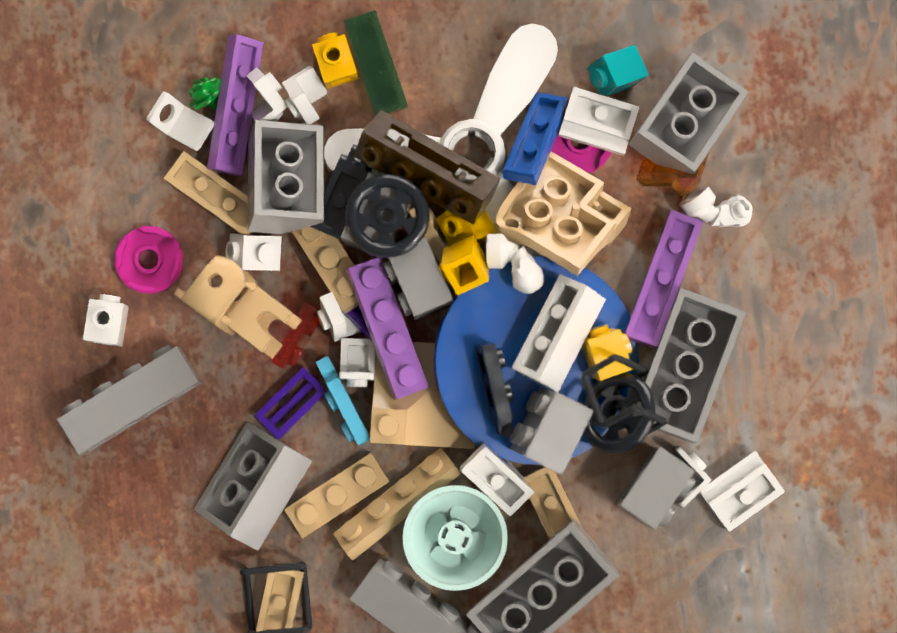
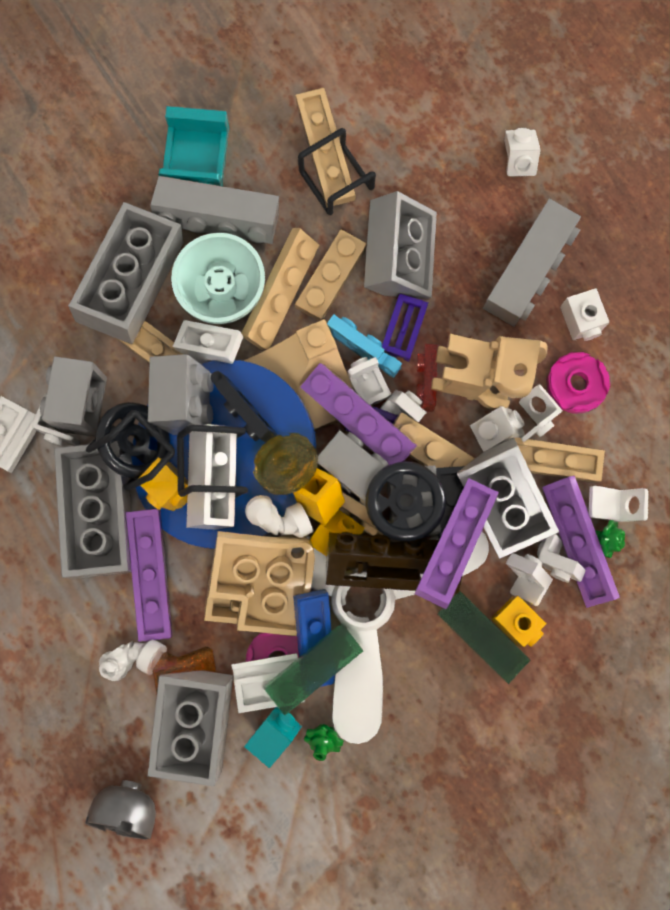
camera: 150 degrees right, 5 degrees down
none -> flat silver cylinder [85,780,156,840]
none -> black piece [177,425,248,498]
none -> clear yellow tile [253,433,318,495]
none -> clear green plate [263,623,363,715]
none -> green plant [304,724,344,761]
none -> medium lavender plate [414,478,499,609]
none -> white bracket [504,128,541,176]
none -> white bracket [519,384,563,442]

